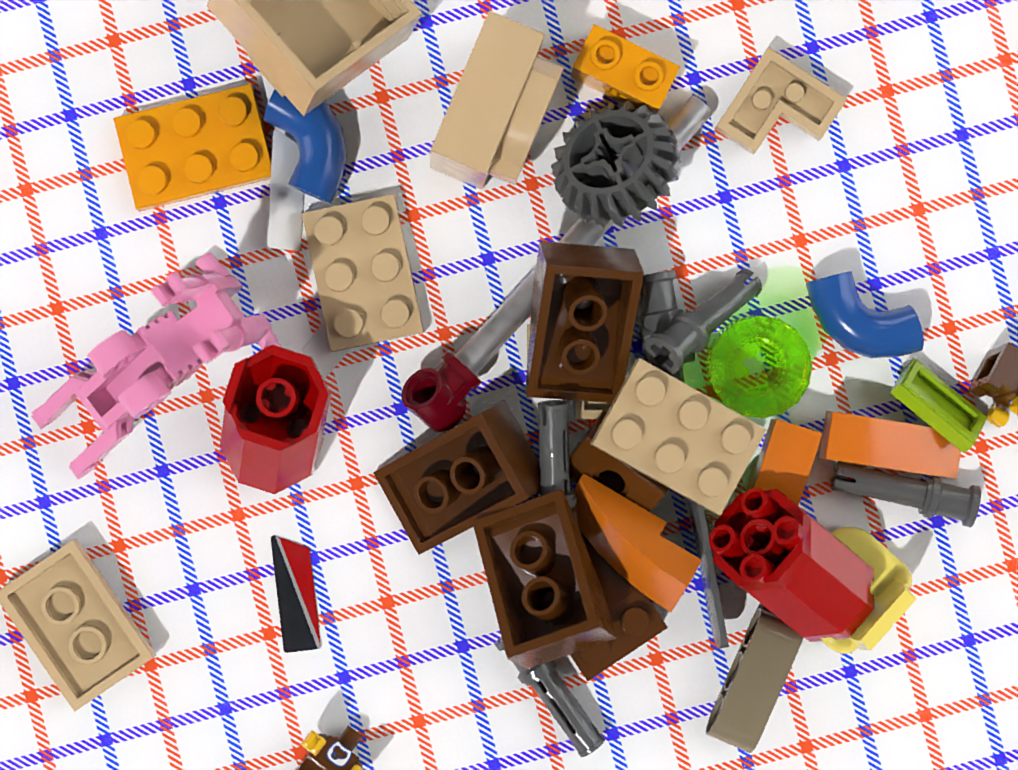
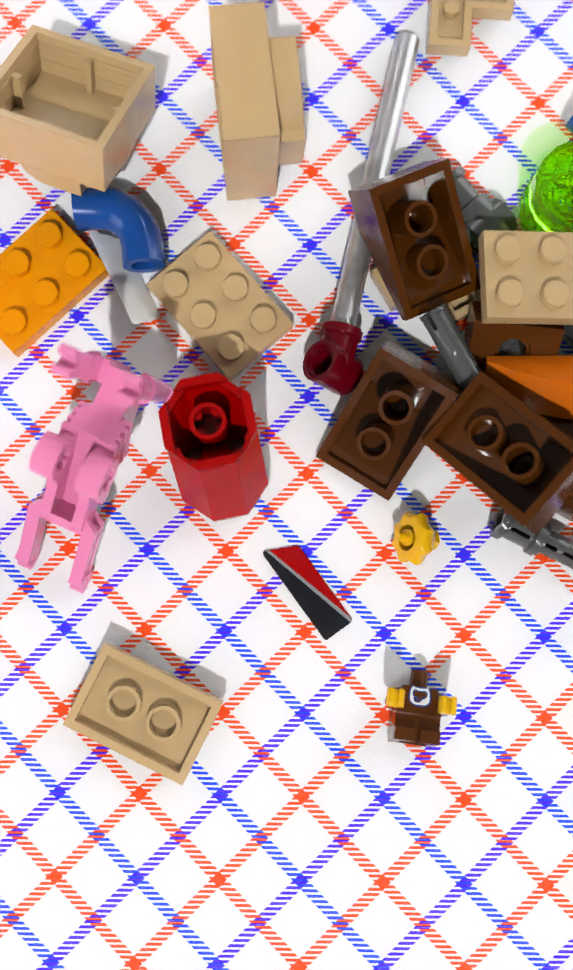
camera: 30 degrees left, 5 degrees down
dark grey gear [551,101,682,228] -> none
light orange brick [571,24,681,115] -> none
dark grey pin [645,269,762,374] -> none
none -> yellow piece [392,511,440,565]

